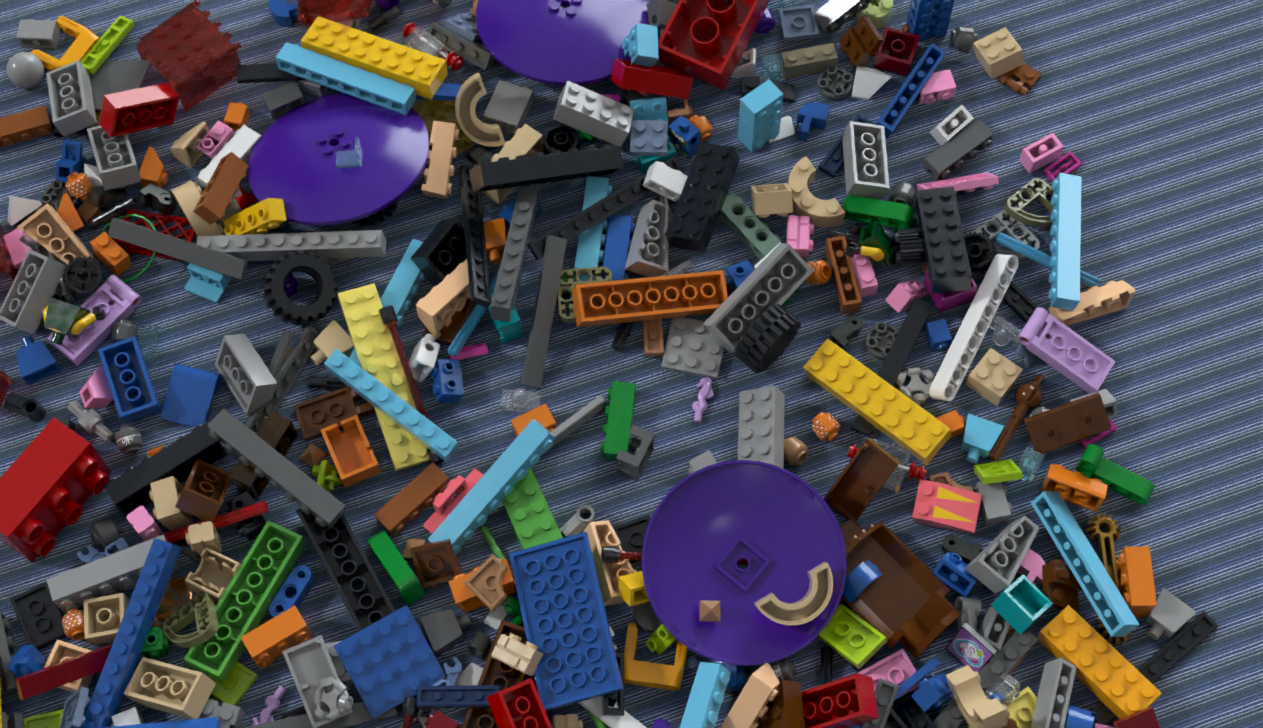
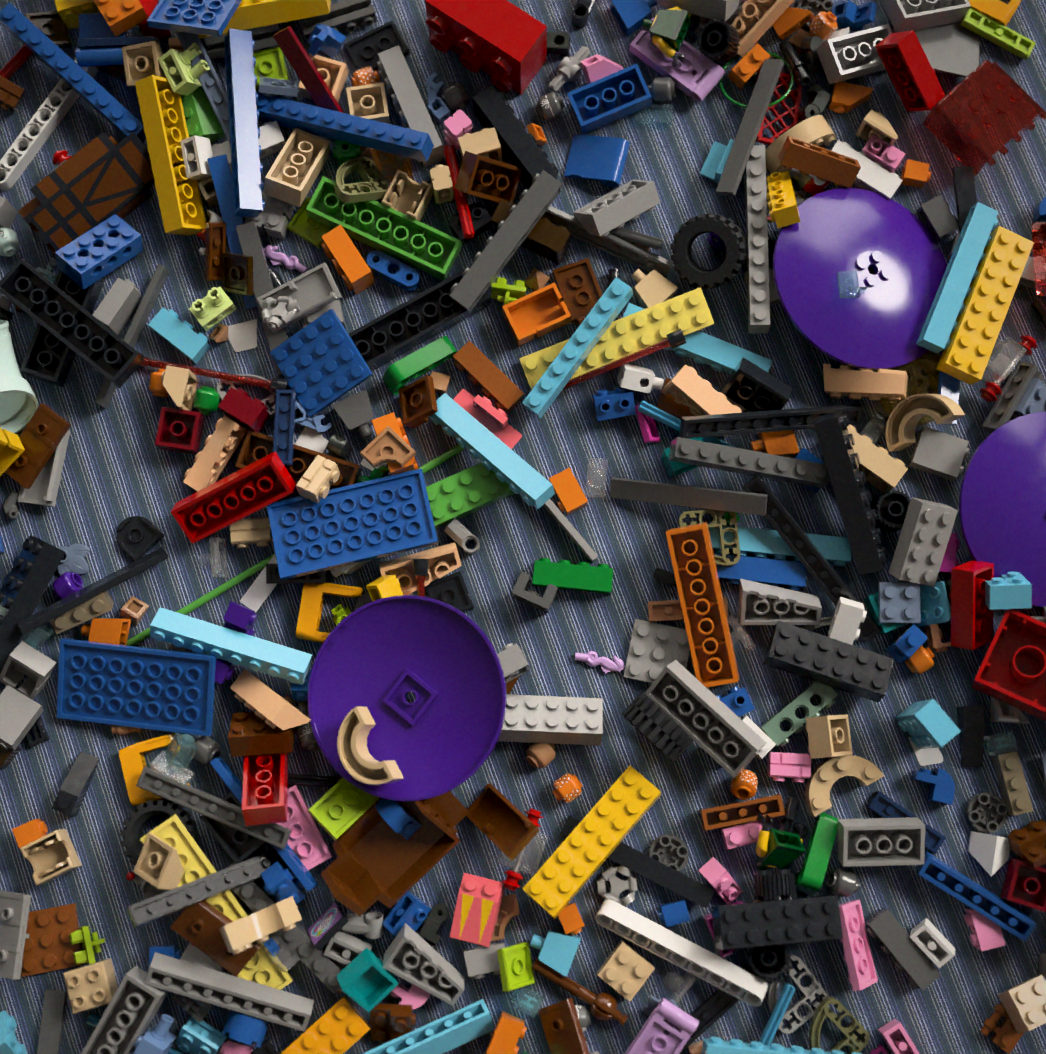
camera: 90 degrees right, 15 degrees up
medium nougat slope [699,600,720,622] -> none
pearl dark grey leg [829,315,863,351] -> none

